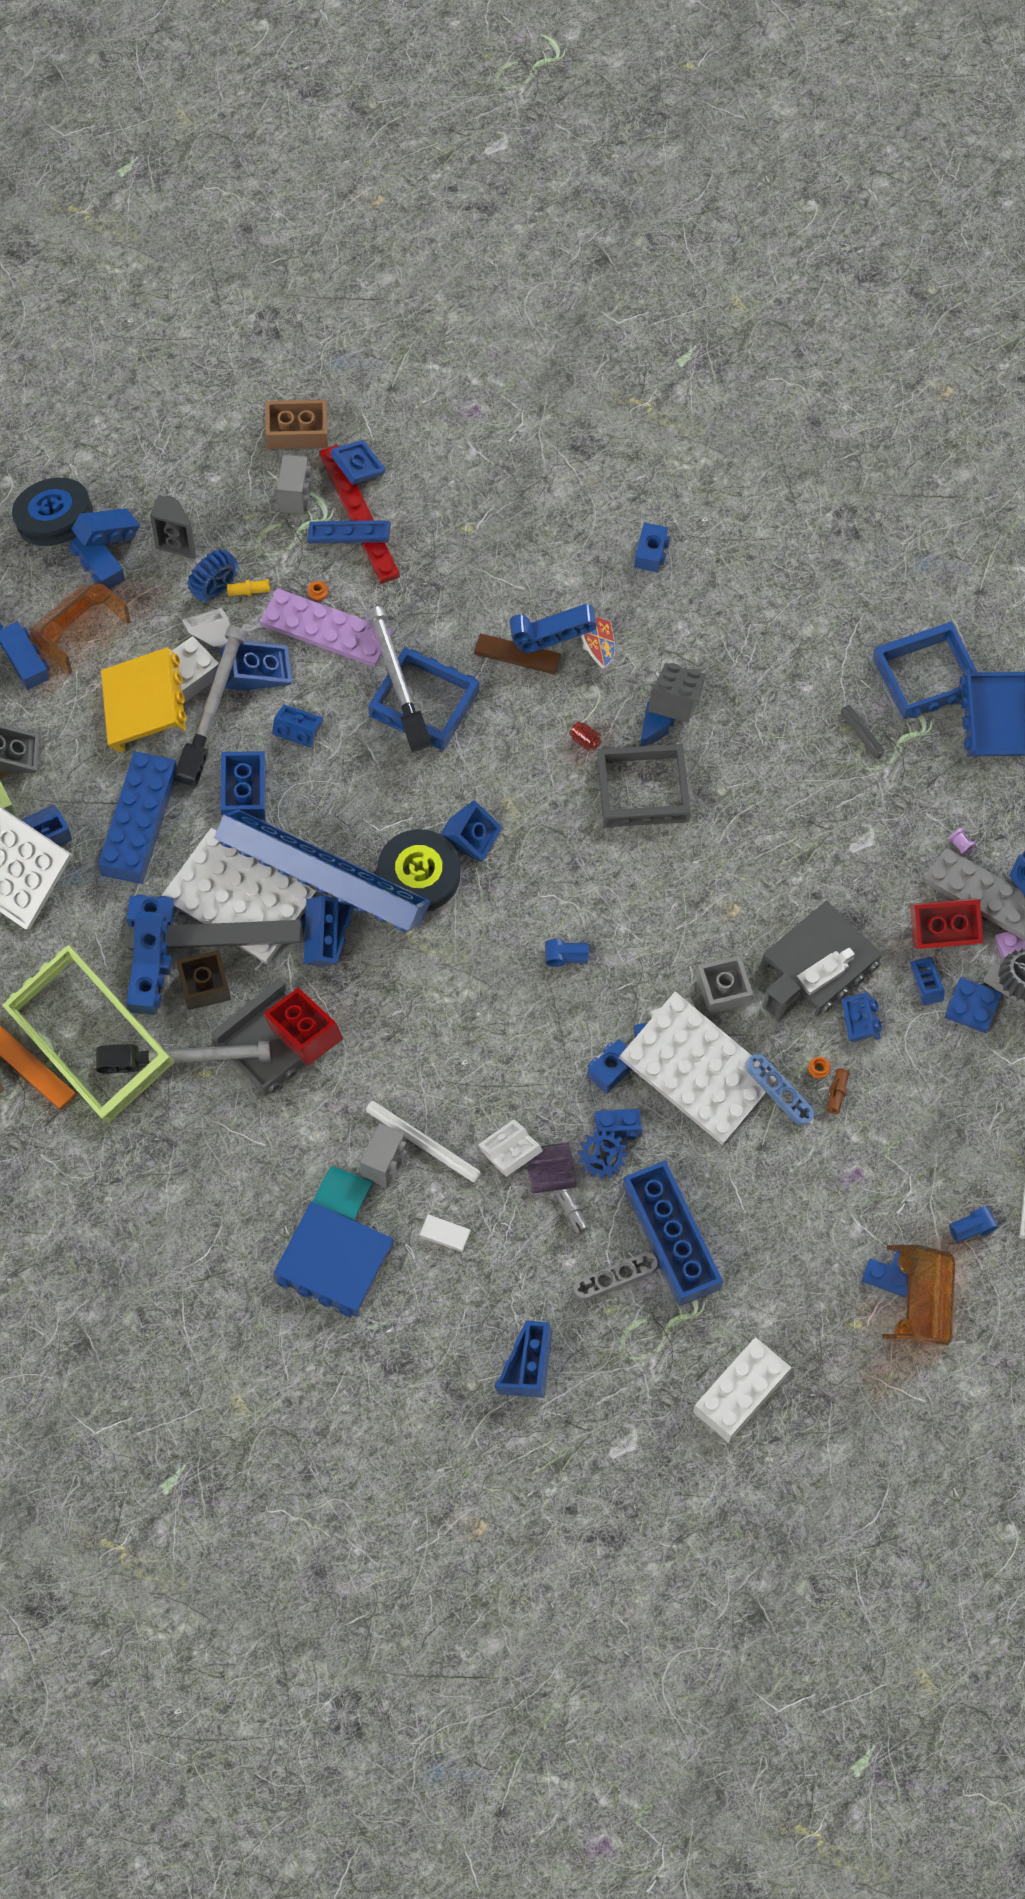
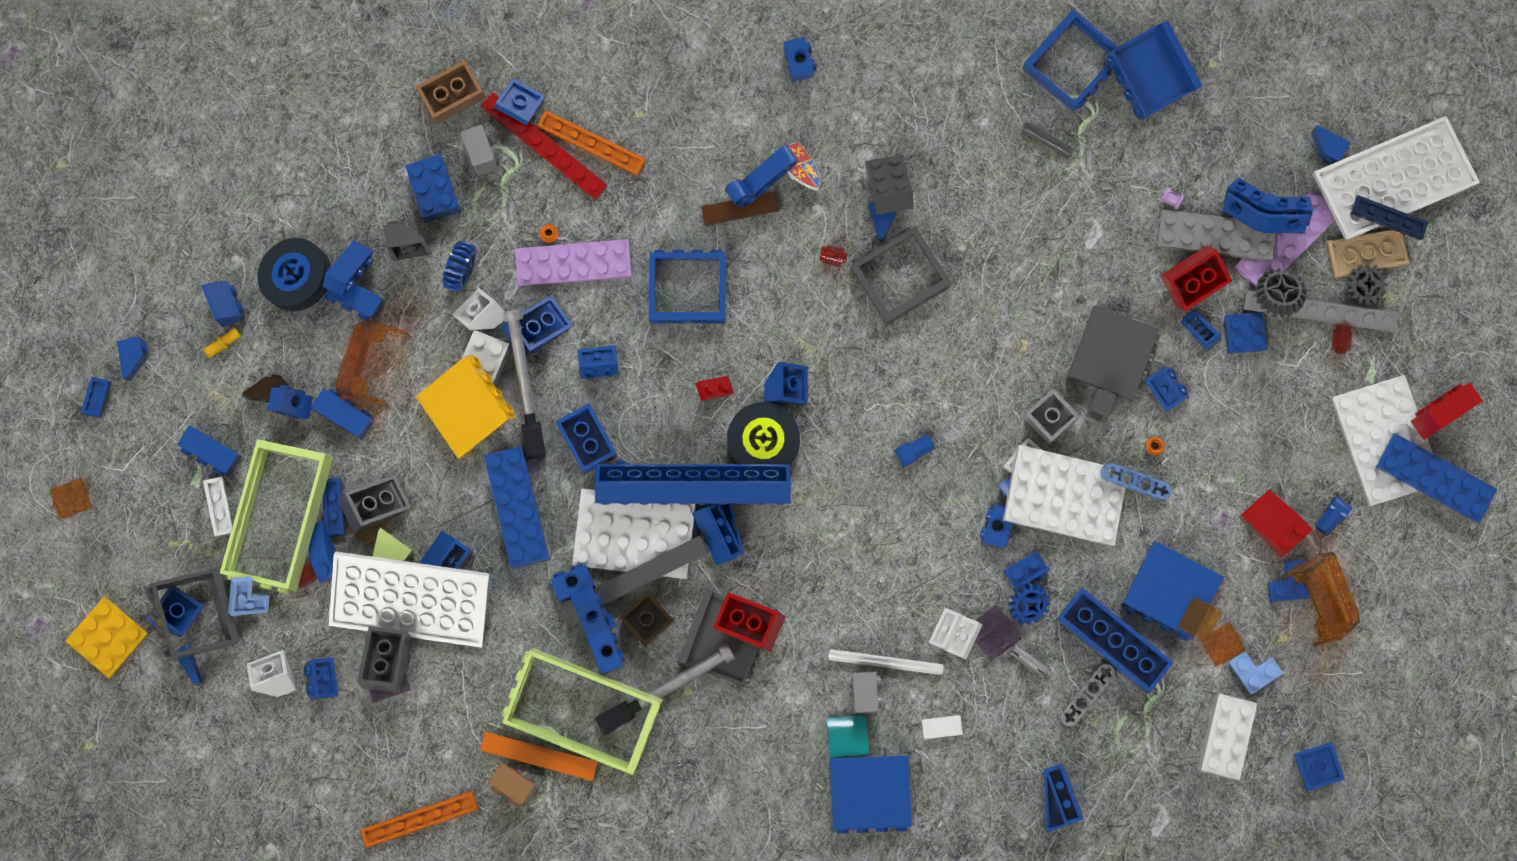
camera: 25 degrees left, 15 degrees up
yellow pin [227,579,270,597] -> none
blue tile [308,520,391,543] -> none
piece [365,607,432,753] -> none
white hinge [796,947,855,996] -> none
dark orange pin [826,1068,850,1114] -> none
none -> blue brick [405,154,461,223]
none -> orange tile [537,110,646,177]
none -> red plate [695,376,734,401]
none -> blue panel [1121,541,1224,641]
none -> clear orange piece [1178,597,1222,643]
none -> clear orange piece [1200,622,1245,666]
none -> light blue plate [1228,651,1283,695]
none -> red slope [1241,490,1313,558]
none -> blue plate [1293,742,1345,792]

